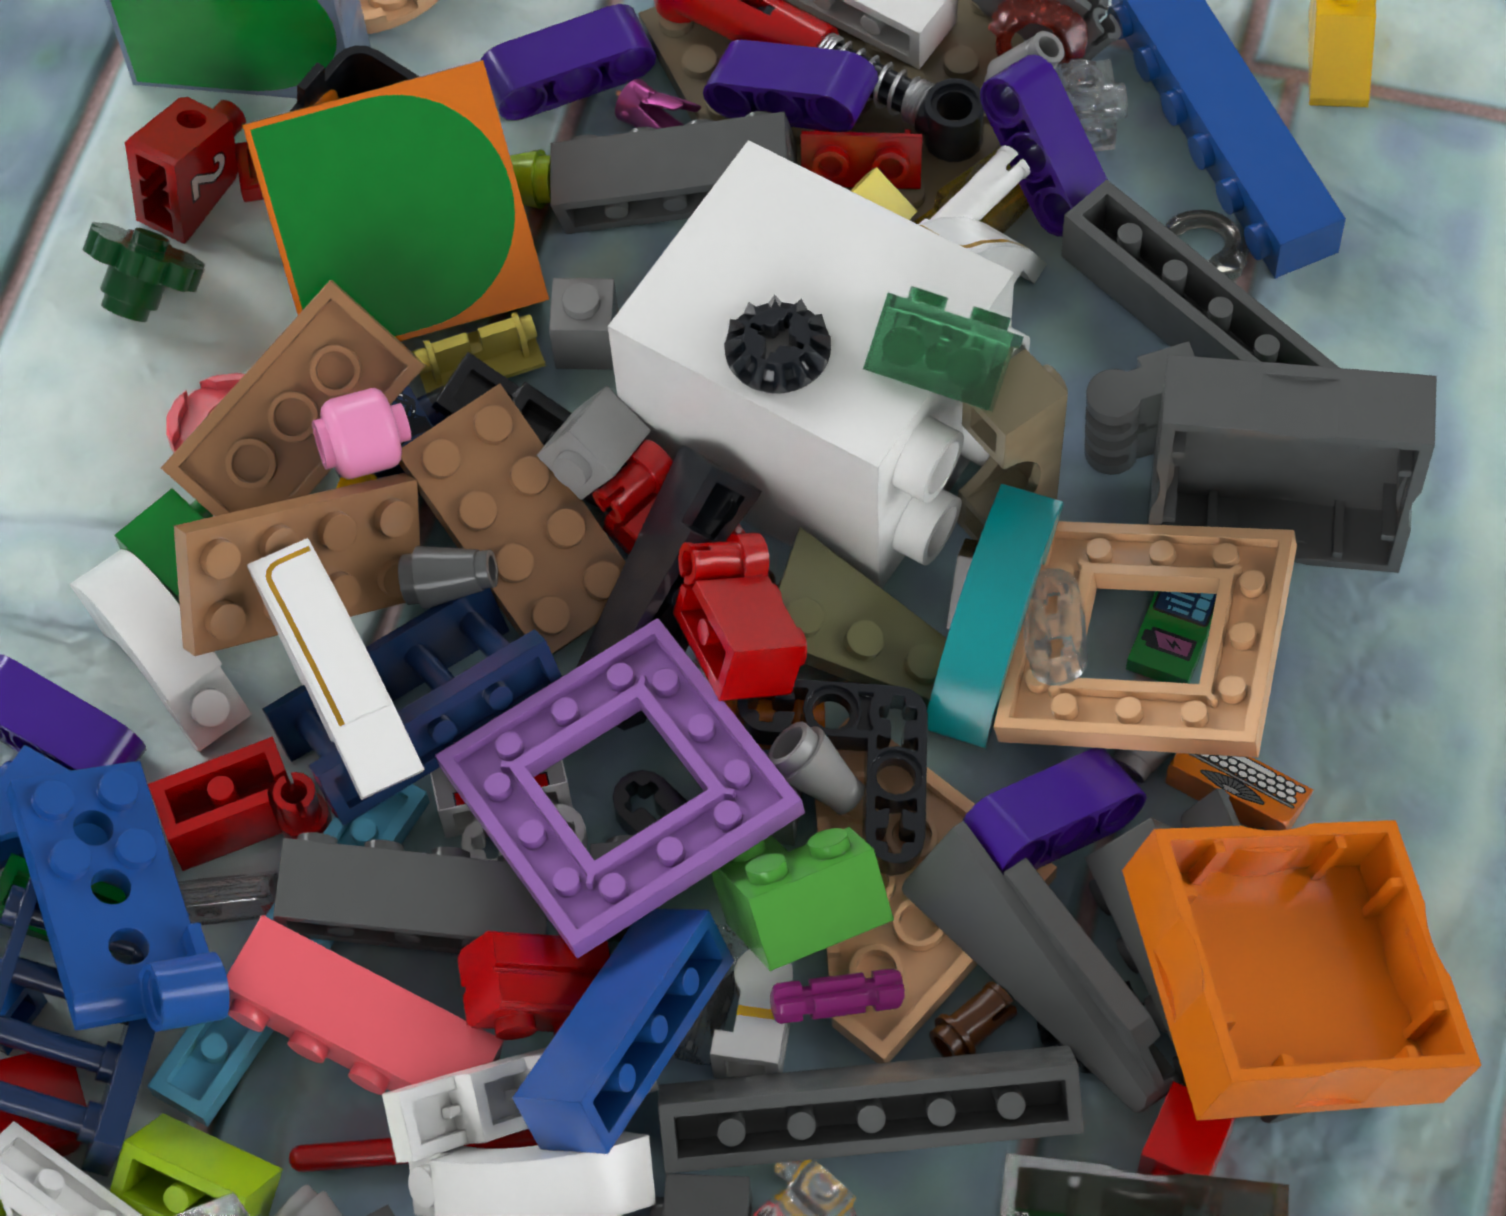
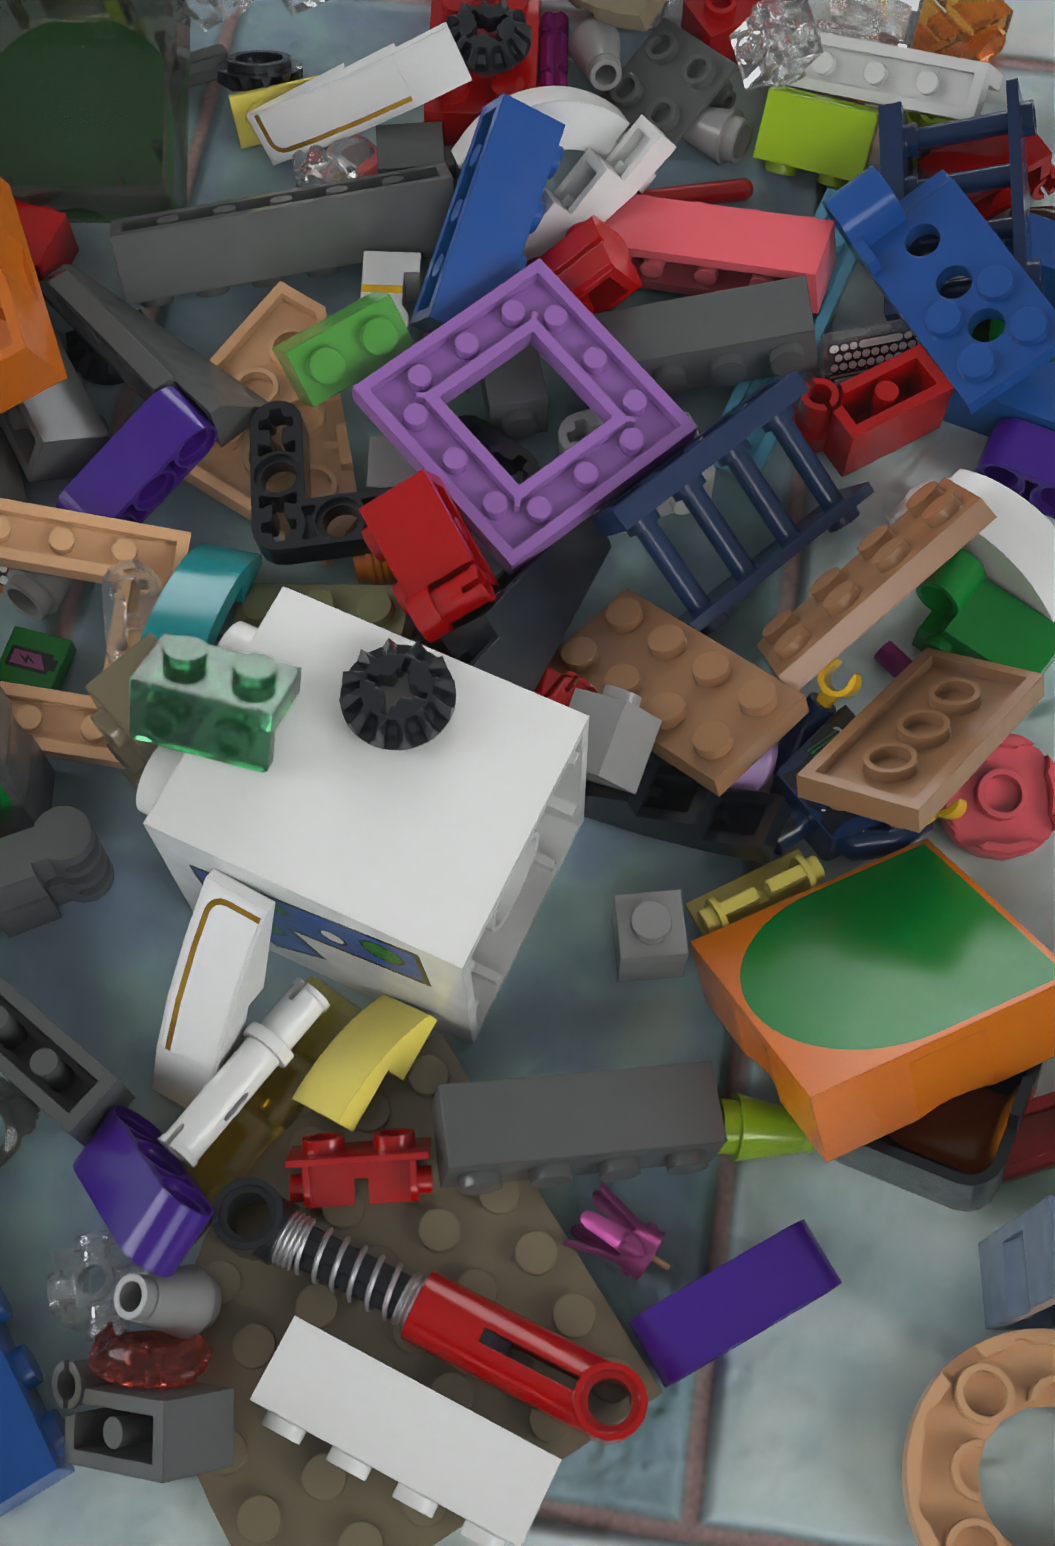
camera: 170 degrees right, 5 degrees up
white slope [247,538,424,800] -> none
bright pink head [312,388,411,479] -> none
dark grey cone [398,546,498,610] -> none
dark purple beam [703,40,879,132] -> none
light grey cone [768,722,865,815] -> none
magenta axle [770,968,905,1024] -> none
reddish brown pin [929,981,1017,1057] -> none

